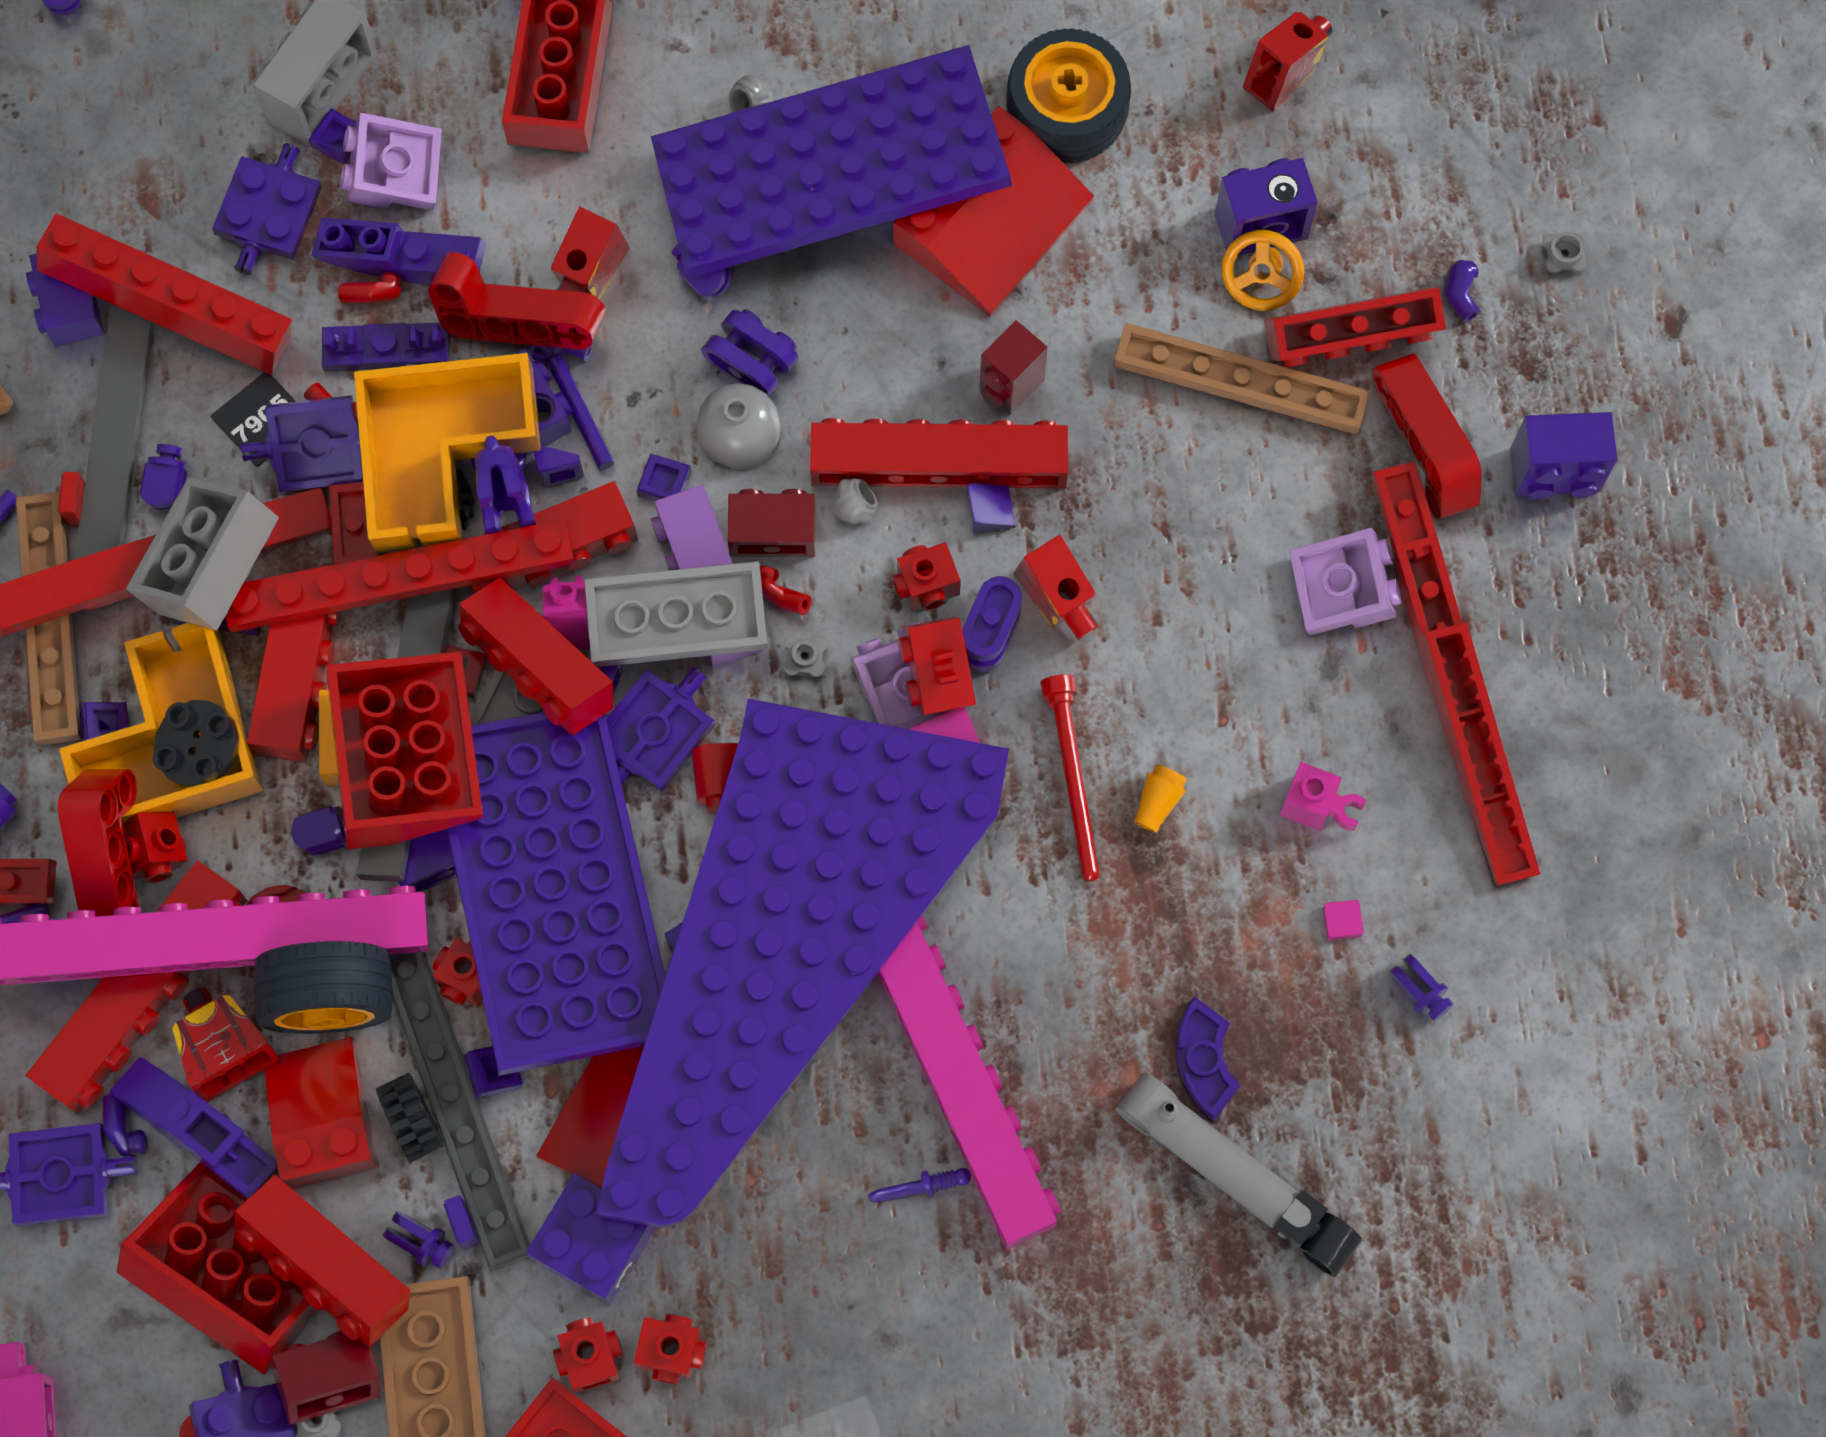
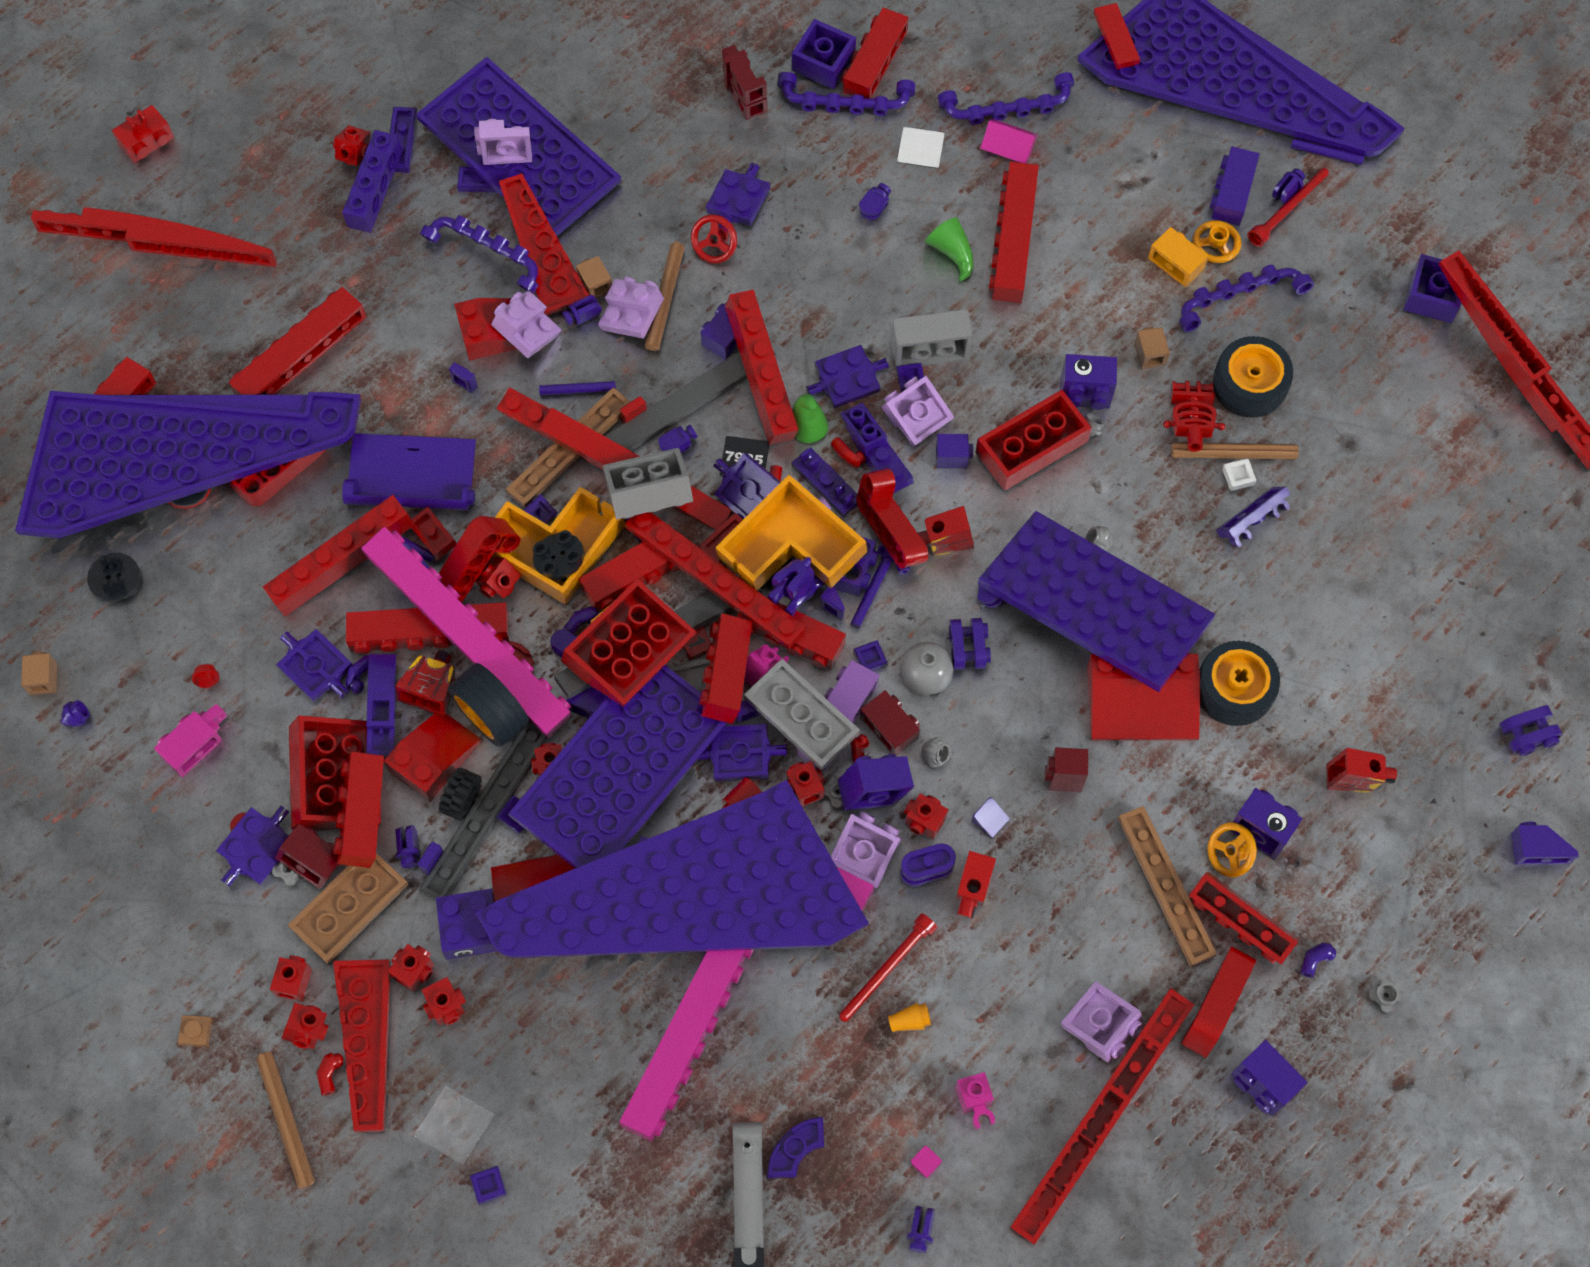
camera: 50 degrees right, 5 degrees down
red brick [810,418,1068,489] -> none
dark purple piece [868,1168,971,1202] -> none
red brick [898,617,976,715] -> none
none -> dark purple arm [563,606,600,634]
none -> red brick [786,761,825,807]
none -> bright green hat [792,394,828,443]
none -> dark purple brick [837,754,914,811]
none -> dark purple brick [936,434,973,468]

